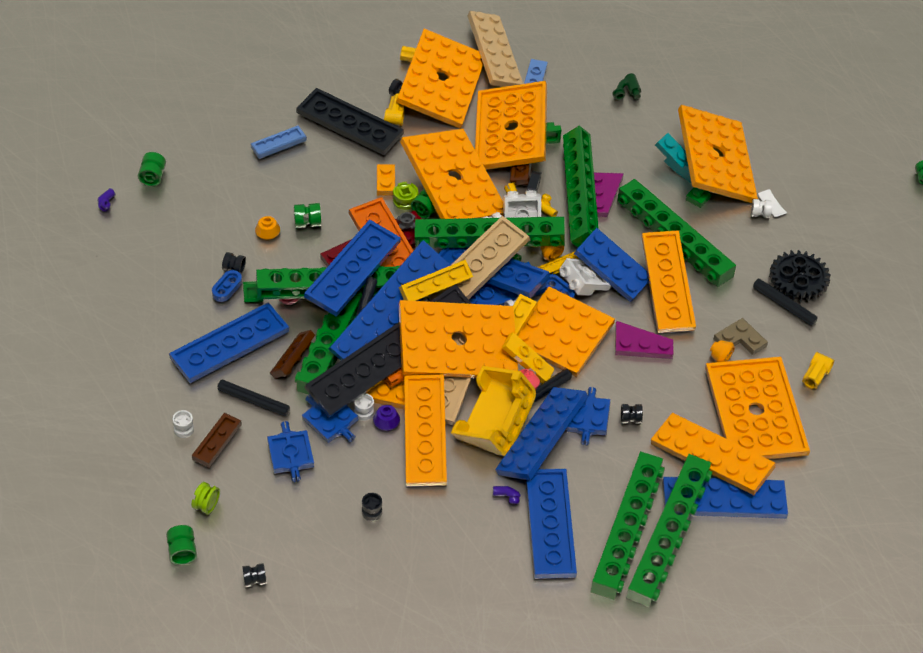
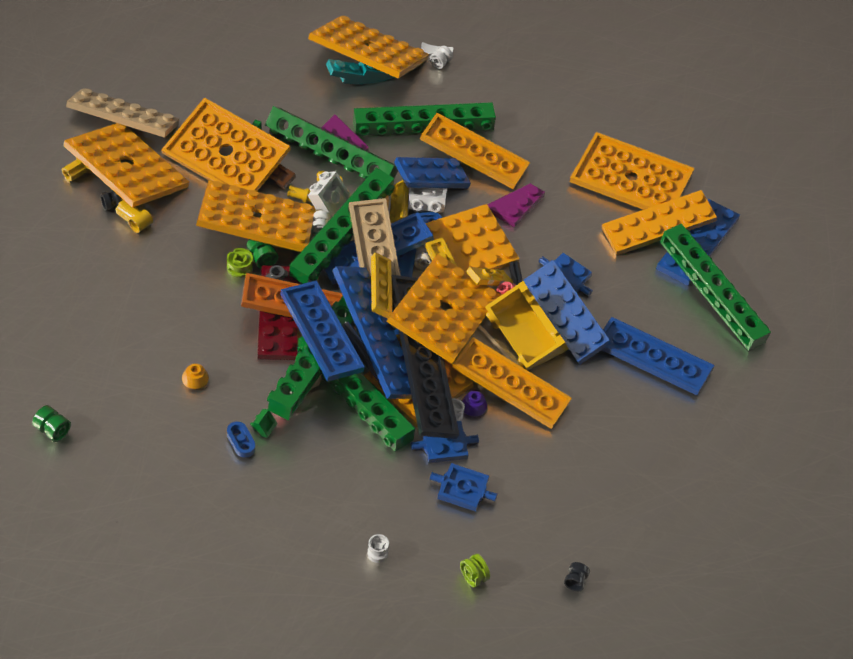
camera: 60 degrees left, 0 degrees up
dark purple arm [97,188,116,211] -> none
green wheel [166,525,197,565] -> none
blue plate [169,302,289,383] -> none
reddish brown plate [192,412,242,468] -> none
black axle [217,379,290,416] -> none
black wheel [222,252,246,274] -> none
medium blue plate [251,125,307,159] -> none
reddish brown plate [270,330,315,379] -> none
green wheel [294,203,321,228] -> none
black plate [296,88,404,155] -> none
black wheel [362,493,382,521] -> none
light orange plate [377,164,395,196] -> none
dark purple arm [493,486,521,504] -> none
medium blue plate [524,59,548,84] -> none
black beam [527,171,542,194] -> none
green brick [591,451,665,600] -> none
dark green plant [612,73,641,100] -> none
black wheel [621,404,643,424] -> none
green tile [686,187,711,208] -> none
light orange cone [710,340,735,362] -> none
dark tan plate [713,318,768,355] -> none
black axle [753,278,818,326] -> none
black gear [769,250,831,302] -> none
yellow piece [802,352,835,389] -> none

